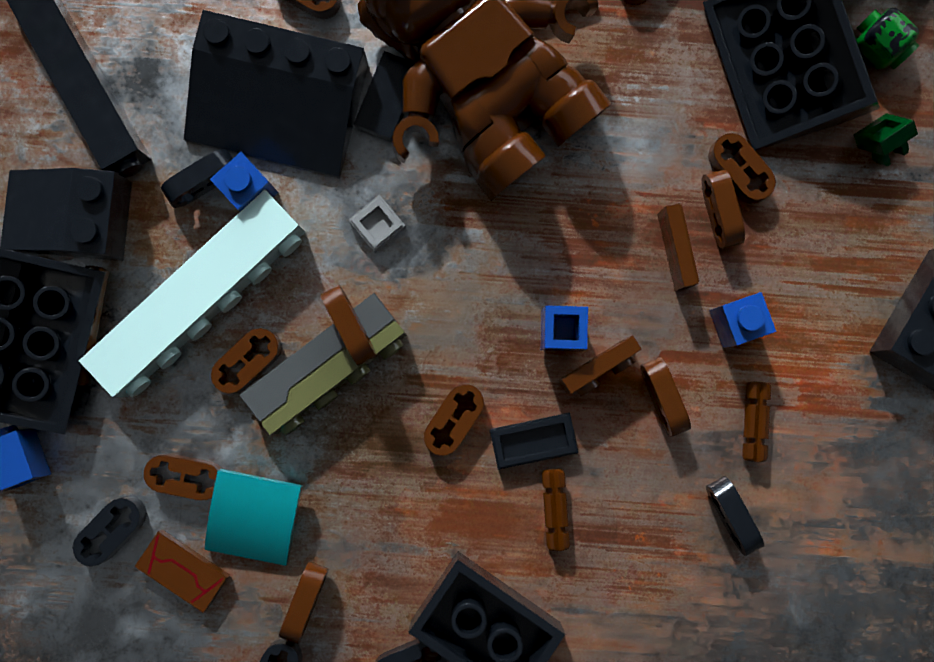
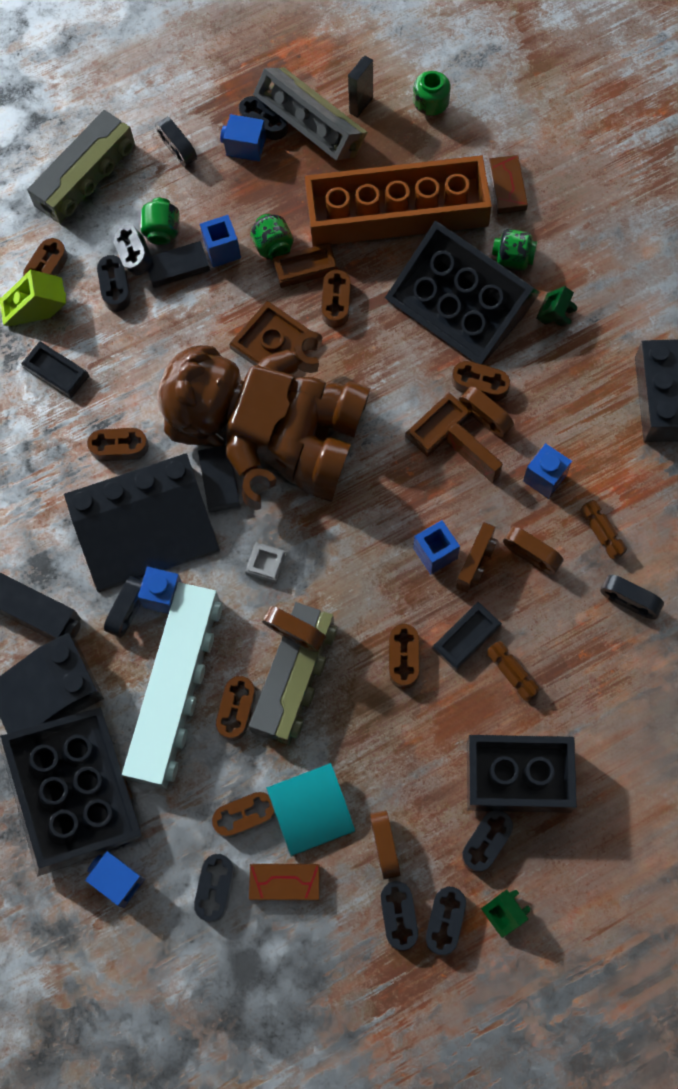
camera: 25 degrees left, 15 degrees down
none -> reddish brown tile [405,392,471,457]

